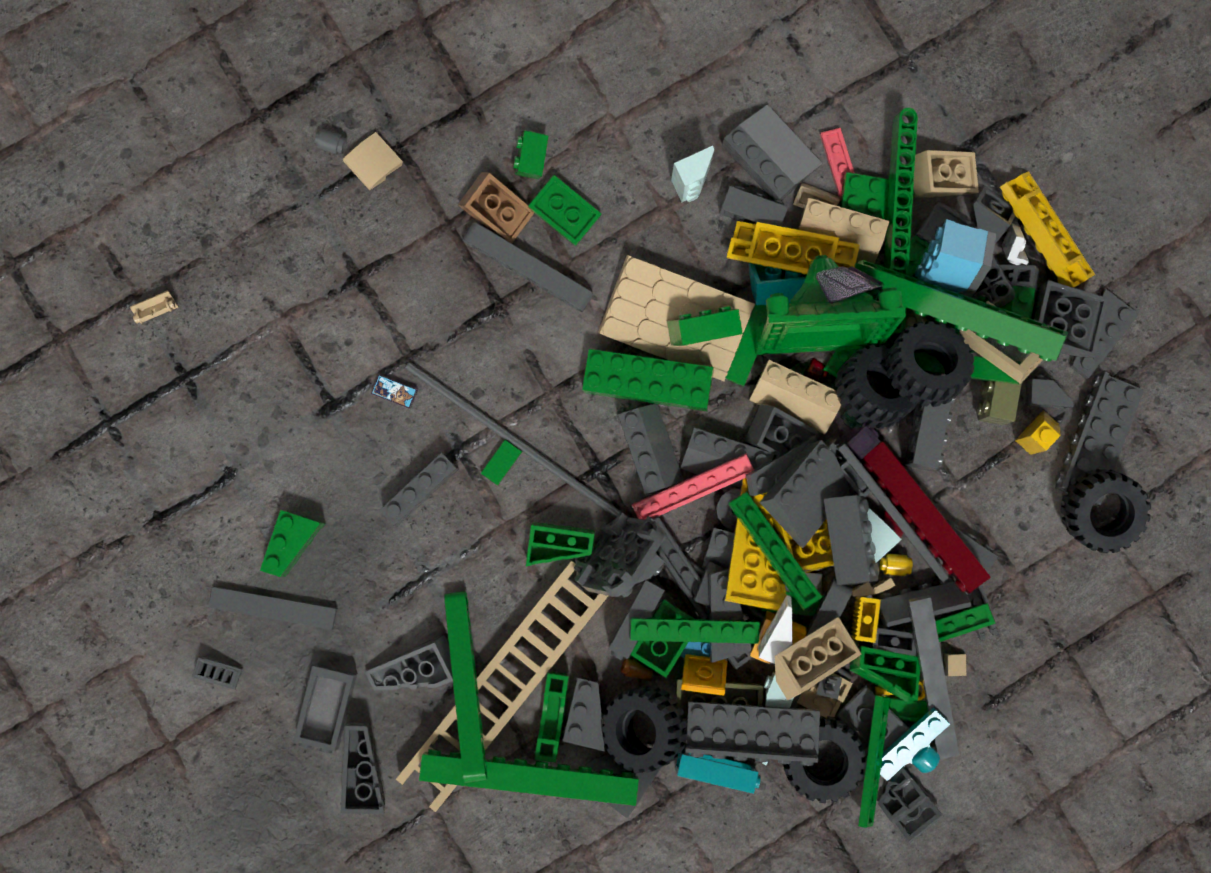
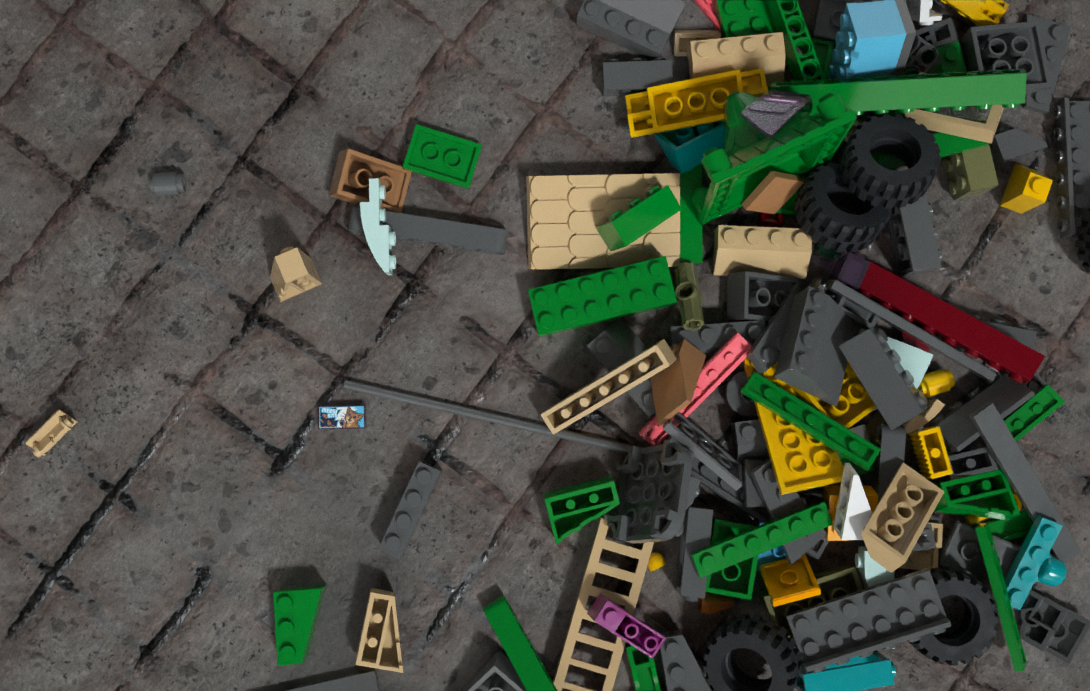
camera: 25 degrees left, 0 degrees up
tan slope [343,132,403,190] -> none
green tile [481,440,522,486] -> none
green brick [512,130,549,179] -> none
light aqua slope [671,146,714,202] -> none
tan slope [944,654,966,676] -> none
none -> tan wedge [270,247,323,302]
none -> tan wedge [355,588,403,673]
none -> light aqua slope [360,178,396,275]
none -> tan brick [541,339,677,434]
none -> magenta slope [587,593,666,659]
none -> yellow hinge [647,552,667,572]
none -> medium nougat slope [650,339,706,426]
none -> dark grey tile [663,412,742,491]
none -> olive piece [675,262,704,331]
none -> medium nougat tile [742,171,805,214]

